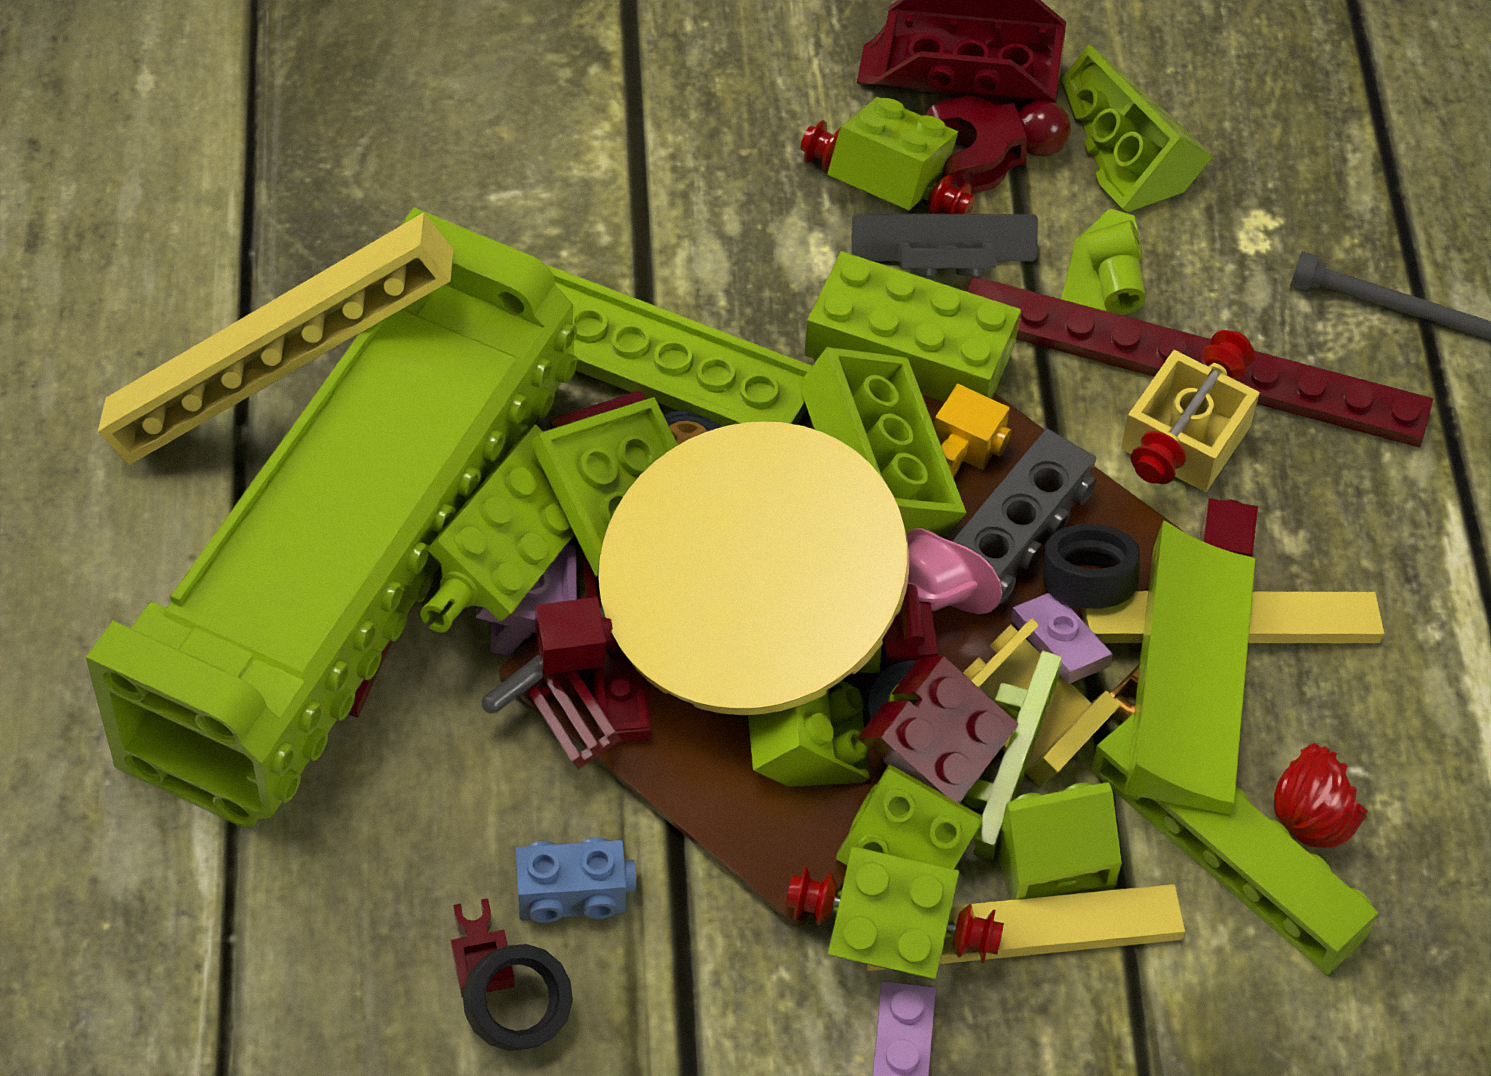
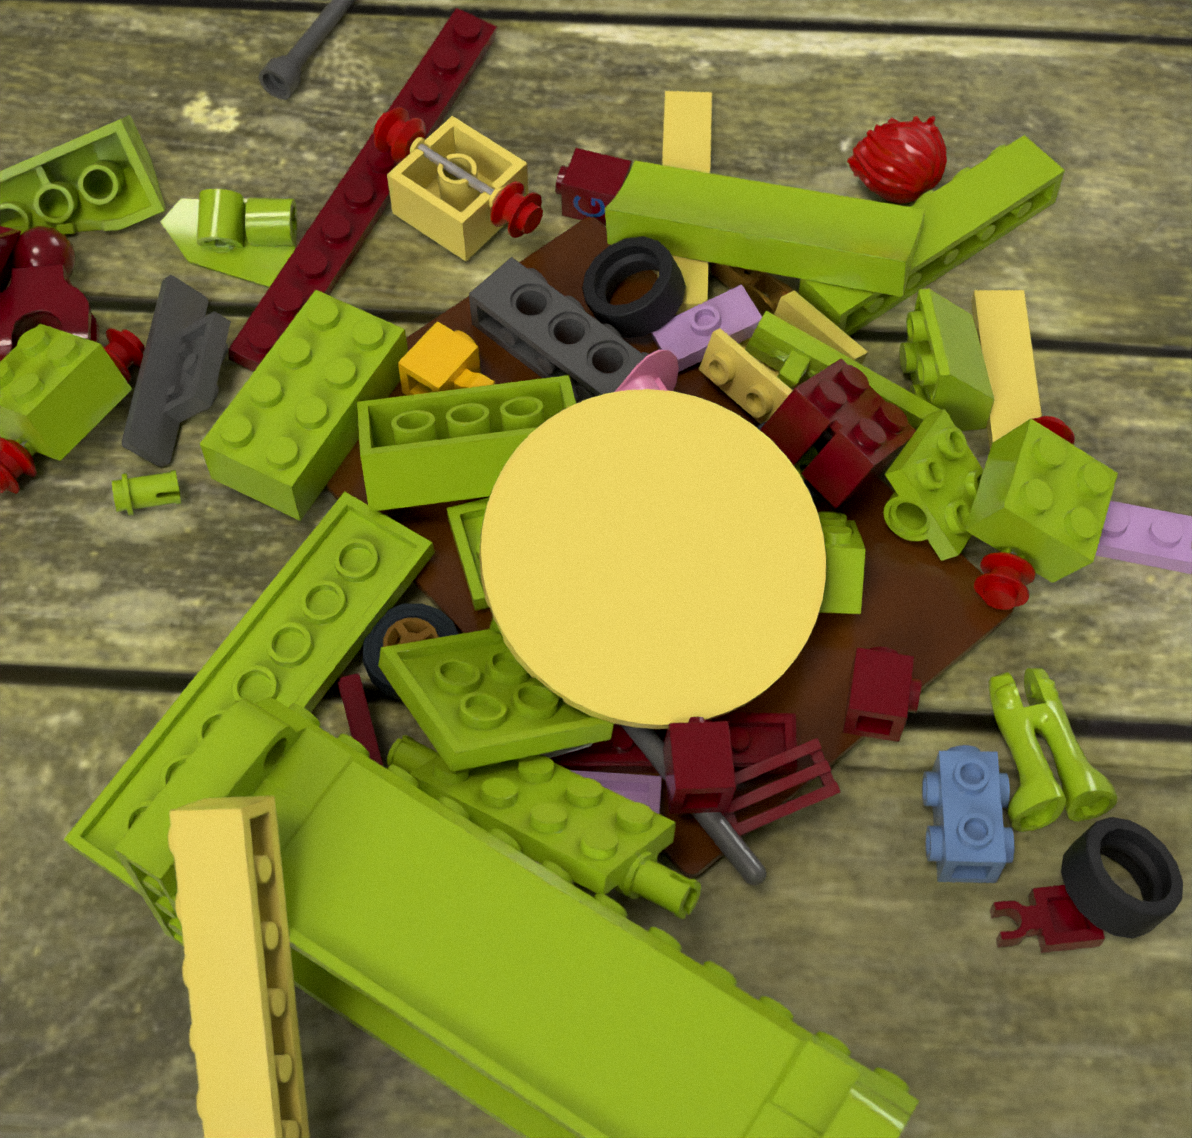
camera: 80 degrees left, 5 degrees up
none -> lime pin [111,470,181,516]
none -> dark red brick [843,646,922,742]
none -> lime piece [988,668,1117,832]

